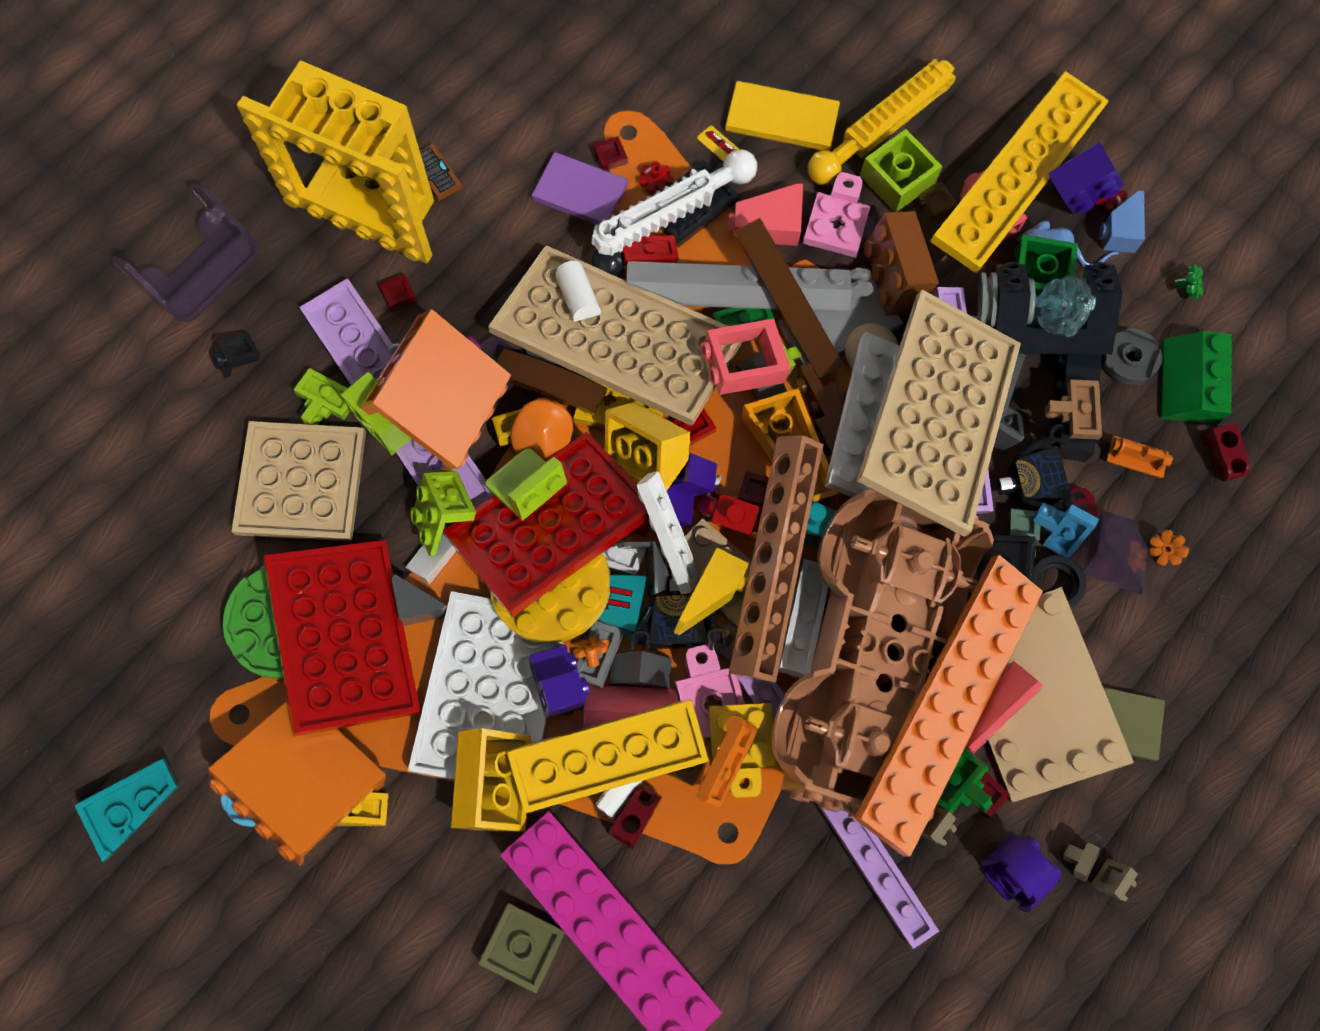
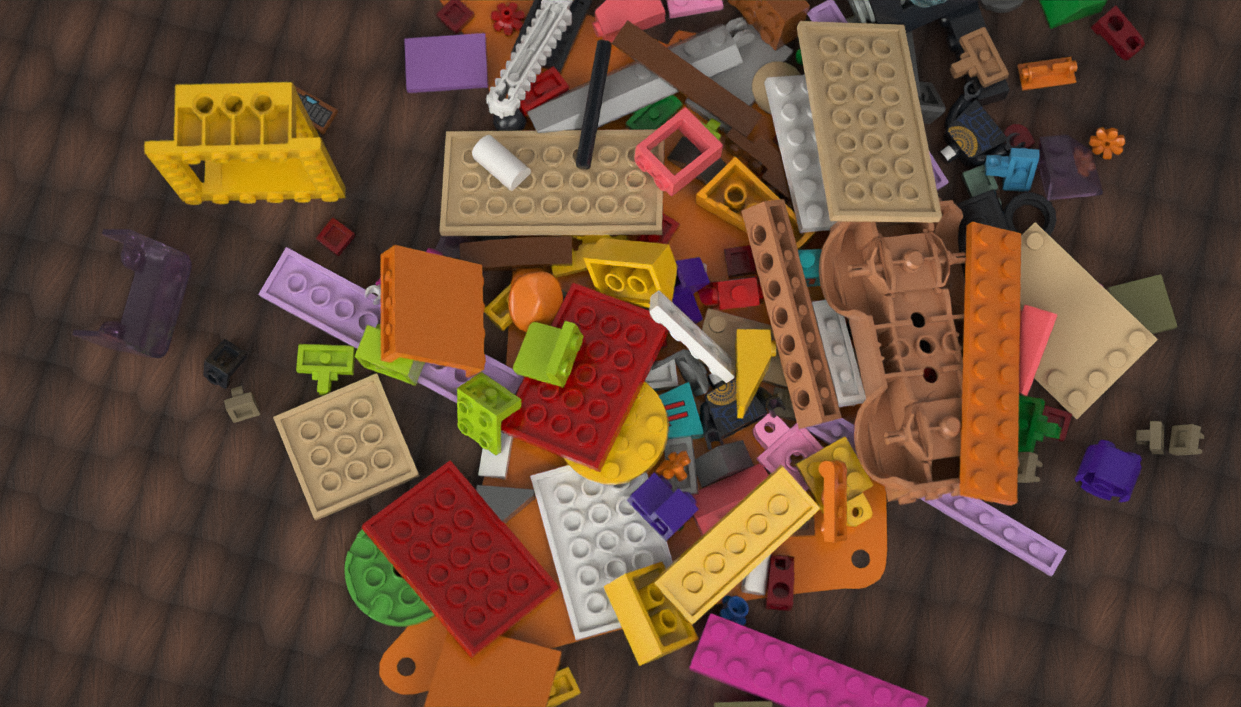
camera: 20 degrees left, 5 degrees up
none -> dark tan tile [224,386,260,423]
none -> black axle [576,40,612,170]
none -> blue plate [719,595,749,626]

